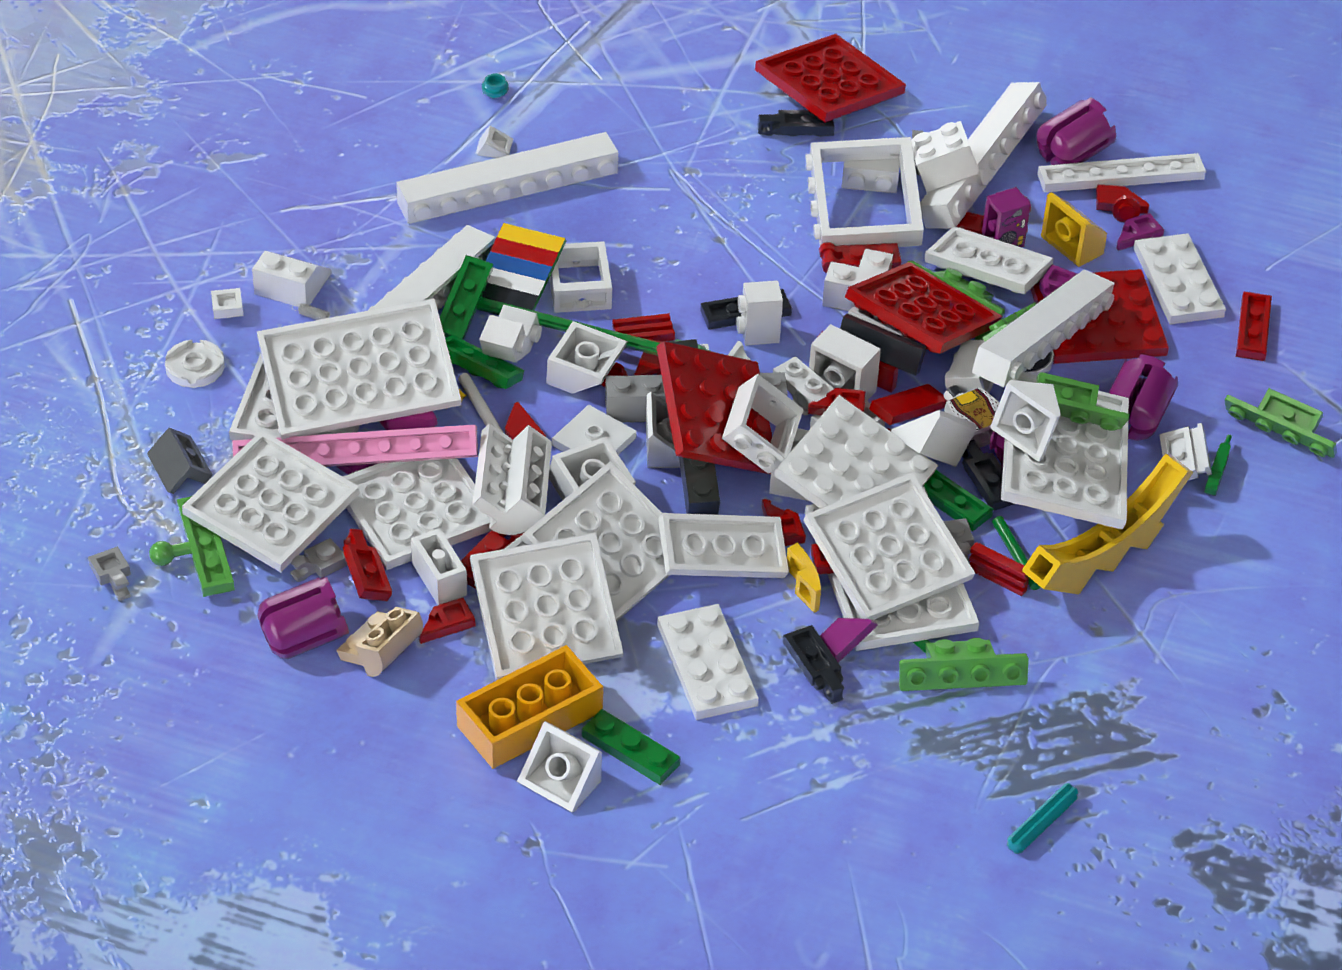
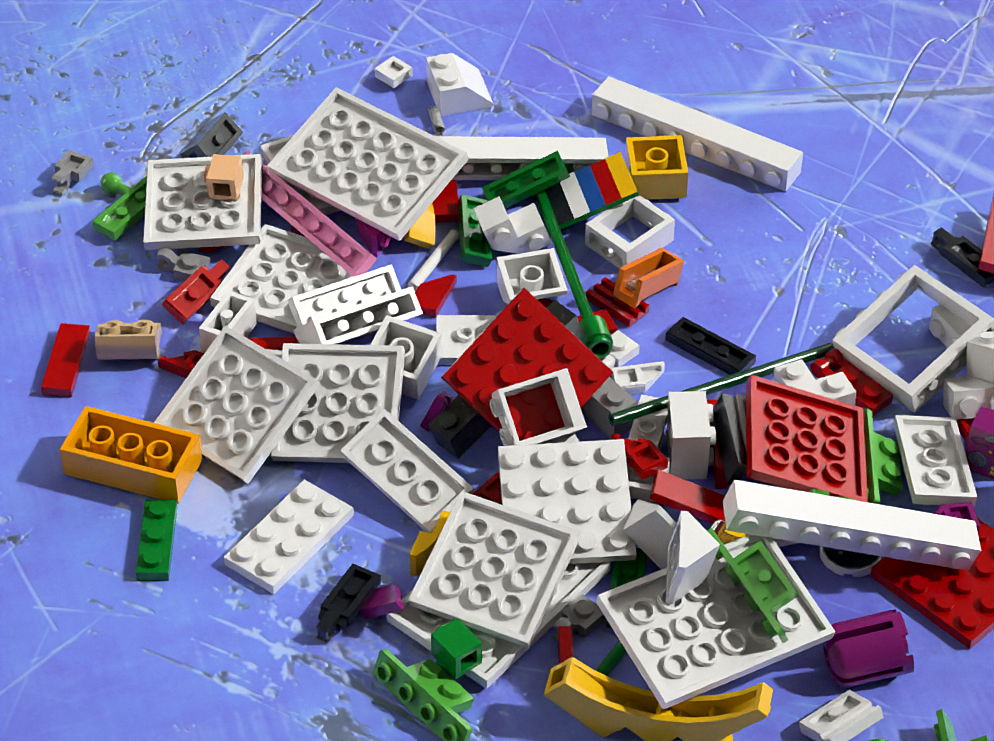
camera: 55 degrees right, 0 degrees up
white tile [165,340,225,388] -> none
magenta cylinder [257,576,349,659] -> none
white slope [476,126,513,158] -> none
teal plate [482,73,509,98] -> none
white slope [517,722,602,812] -> none
white brick [736,280,783,346] -> none
none -> red tile [41,323,91,397]
none -> light nougat brick [204,154,244,201]
none -> magenta tile [420,391,453,432]
none -> green brick [431,618,482,679]
none -> dark green piece [608,343,834,426]
none -> orange window [613,248,684,309]
none -> yellow brick [625,135,688,199]

